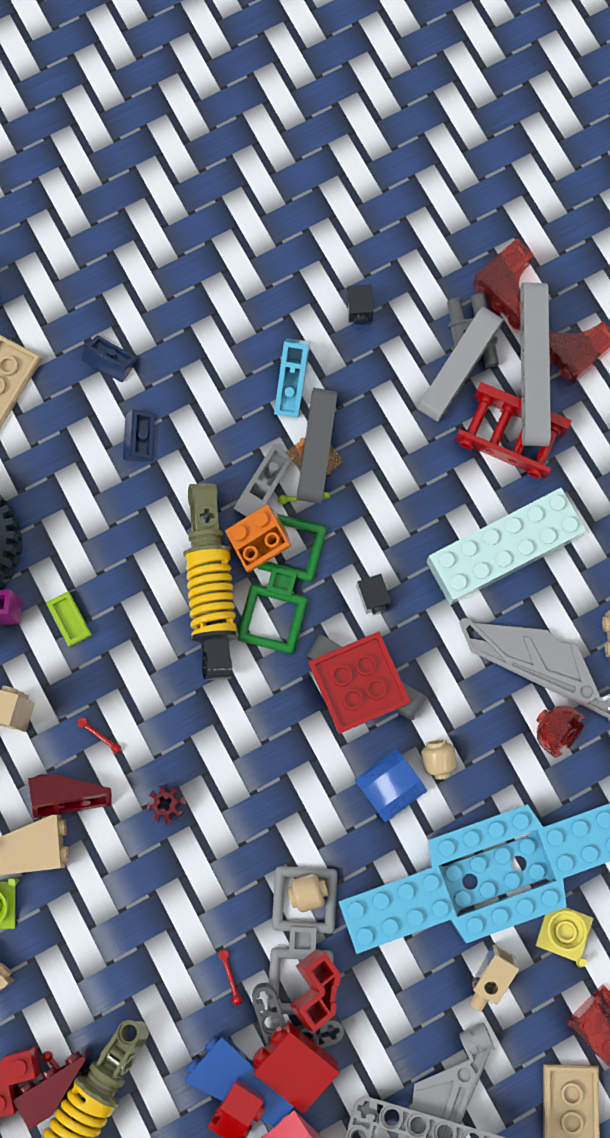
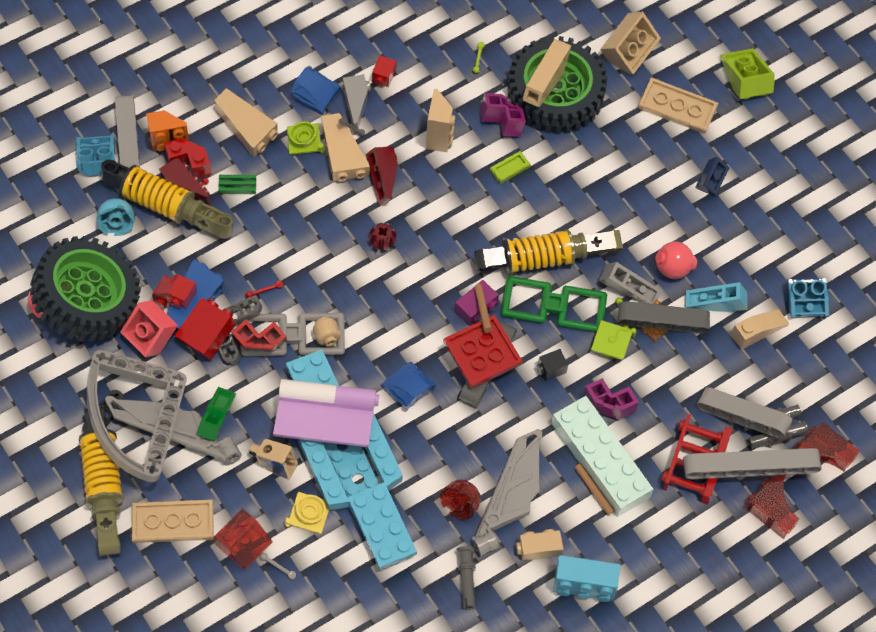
camera: 80 degrees right, 15 degrees down
red hinge [77,718,121,754] -> none
dark blue slope [123,409,155,461] -> none
orange slope [225,504,291,573] -> none
black brick [347,285,374,325] -> none
tan head [421,739,457,779] -> none
none -> green slope [196,386,237,441]
none -> green tile [219,175,257,194]
none -> lavender door [273,379,380,447]
none -> magenta brick [454,280,499,326]
none -> medium nougat bar [475,284,492,333]
none -> medium nougat bar [575,464,614,516]
none -> magenta brick [583,378,639,420]
none -> lime hat [591,320,637,360]
none -> coral brick [655,241,697,279]
none -> tan slope [731,309,789,350]
none -> dark azure slope [787,278,829,317]

